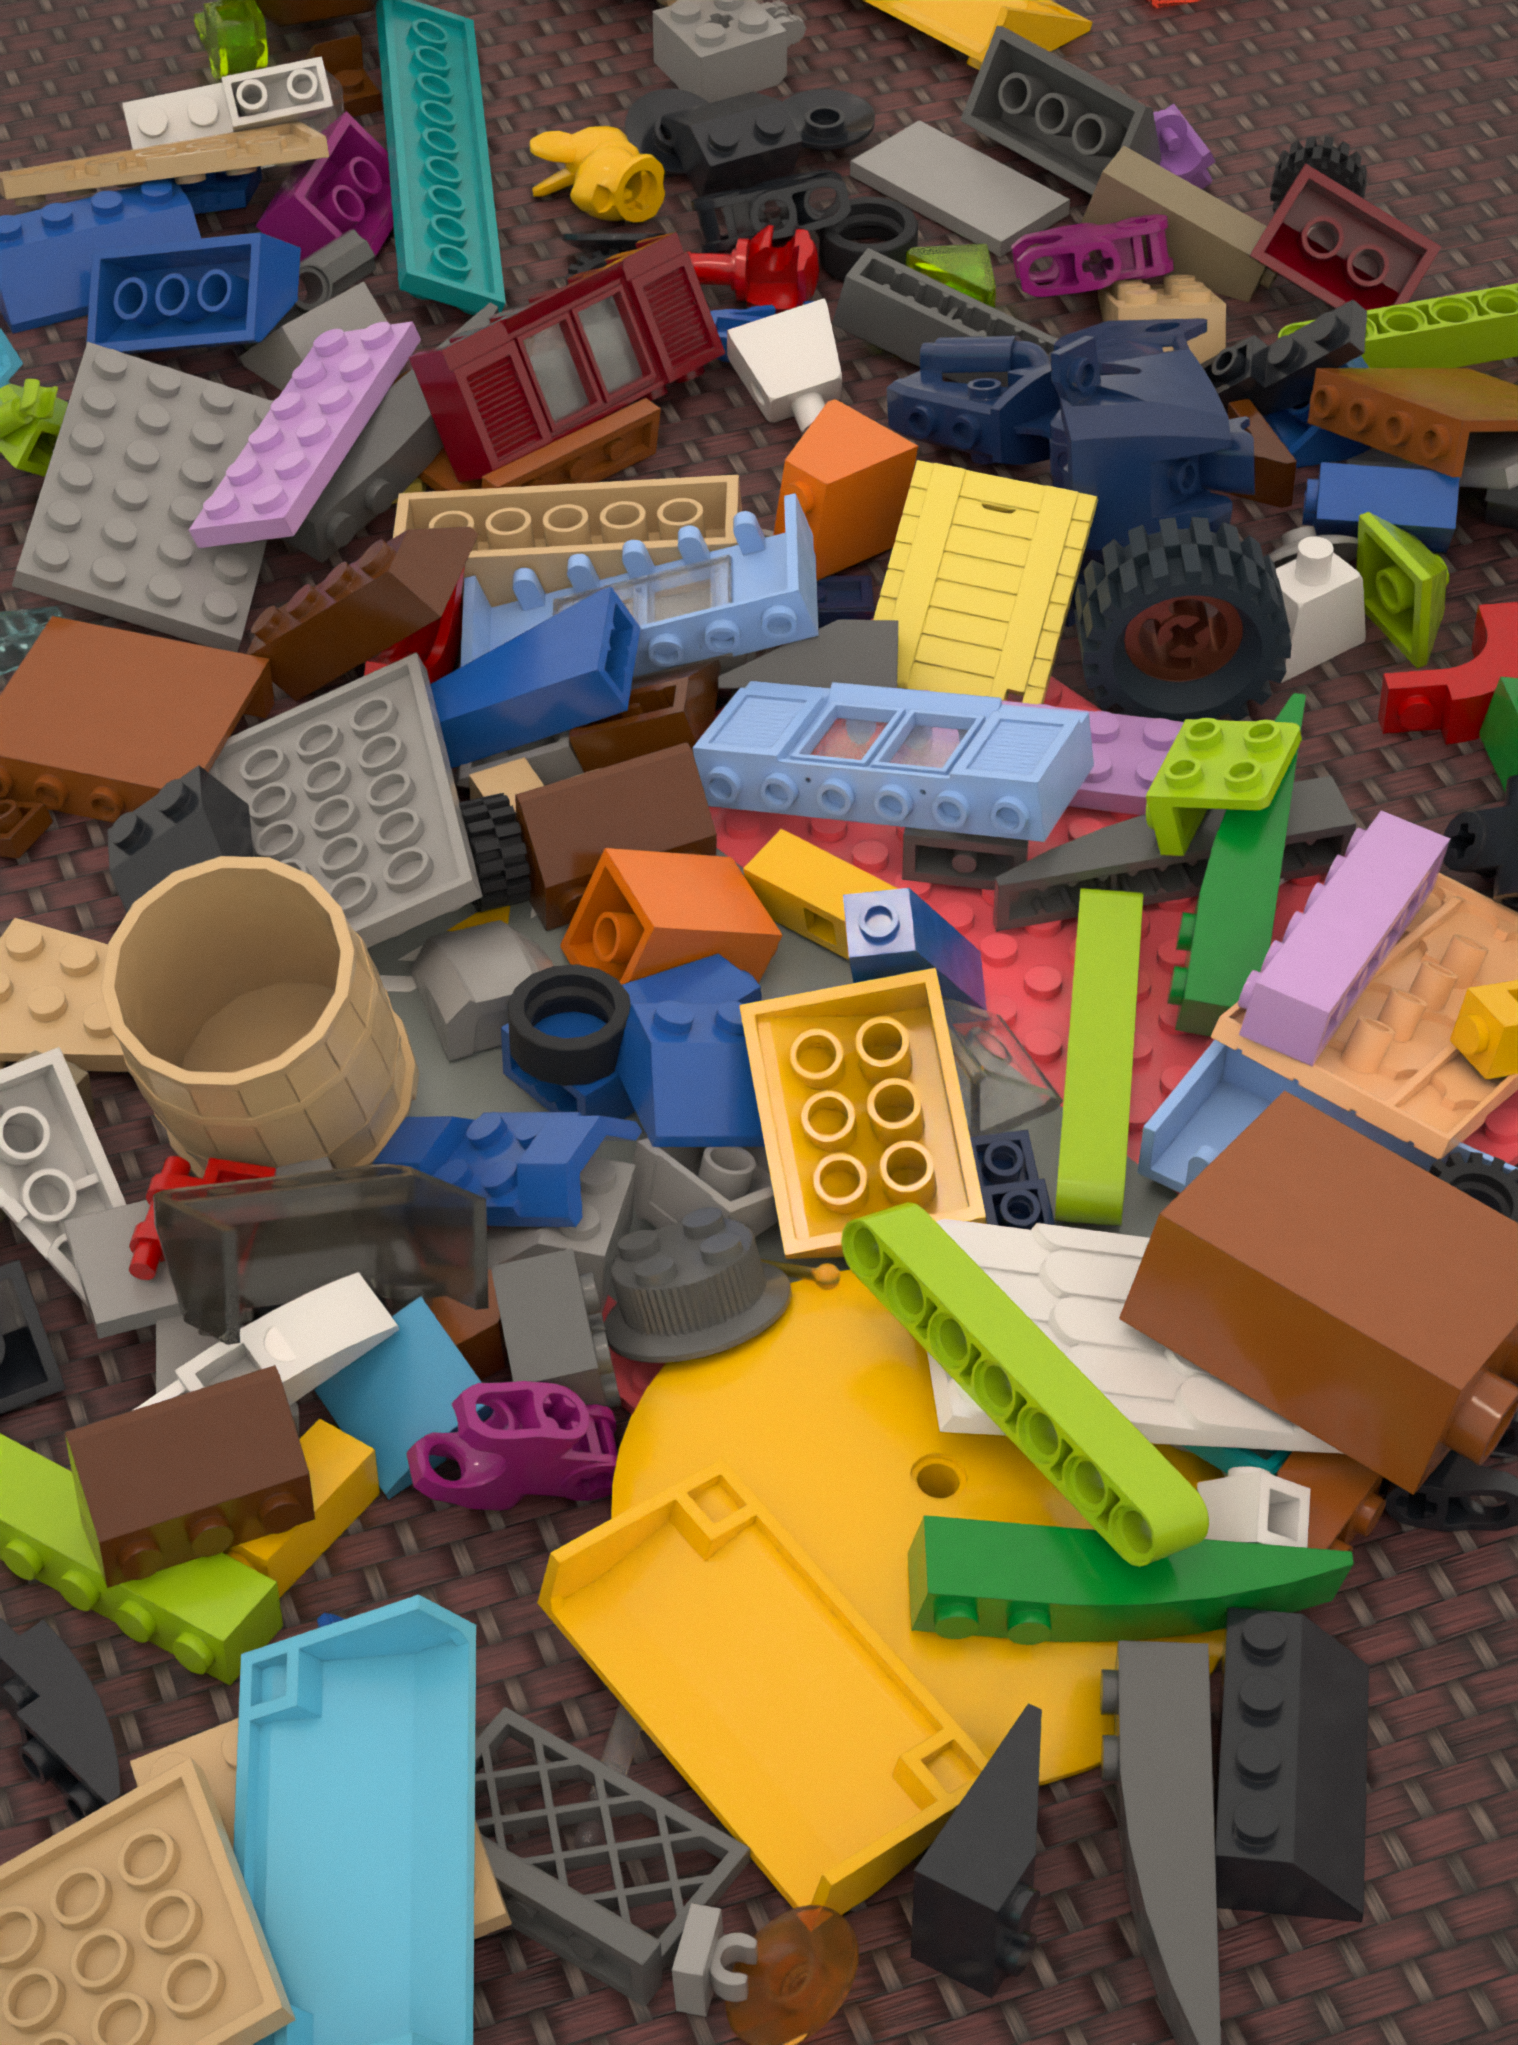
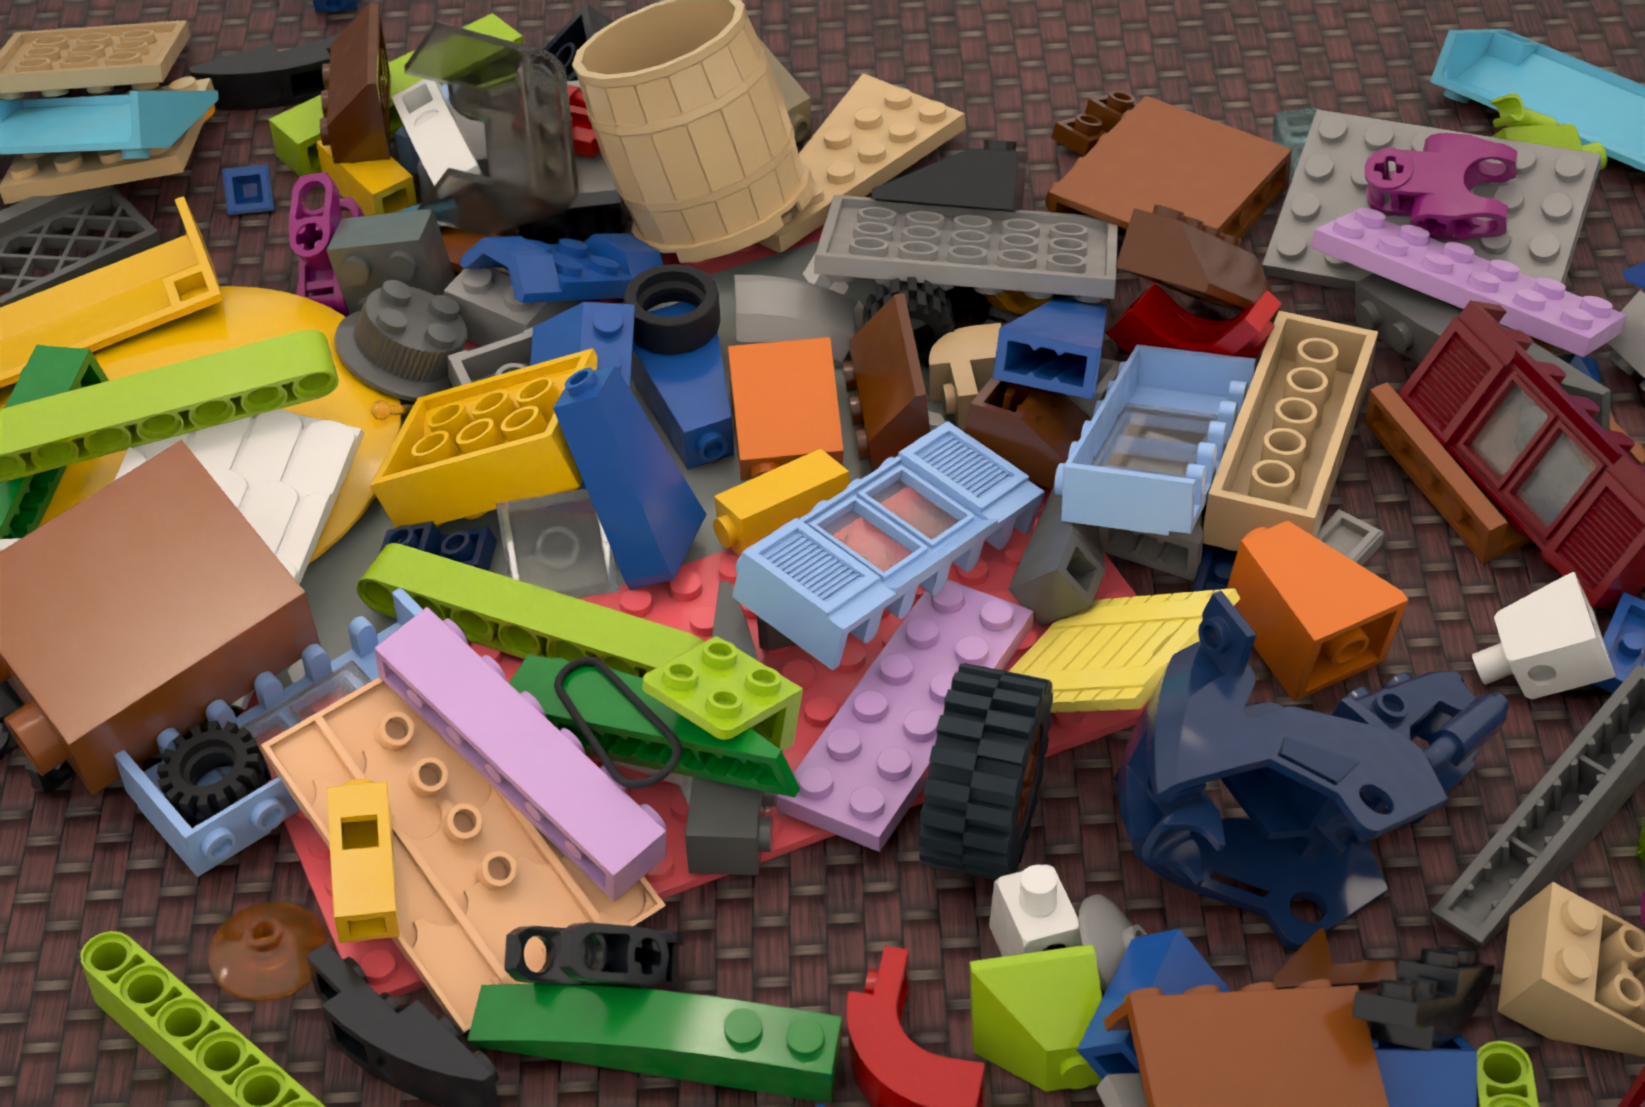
camera: 110 degrees right, 0 degrees up
none -> black piece [554,656,682,789]
none -> magenta piece [1364,133,1518,241]

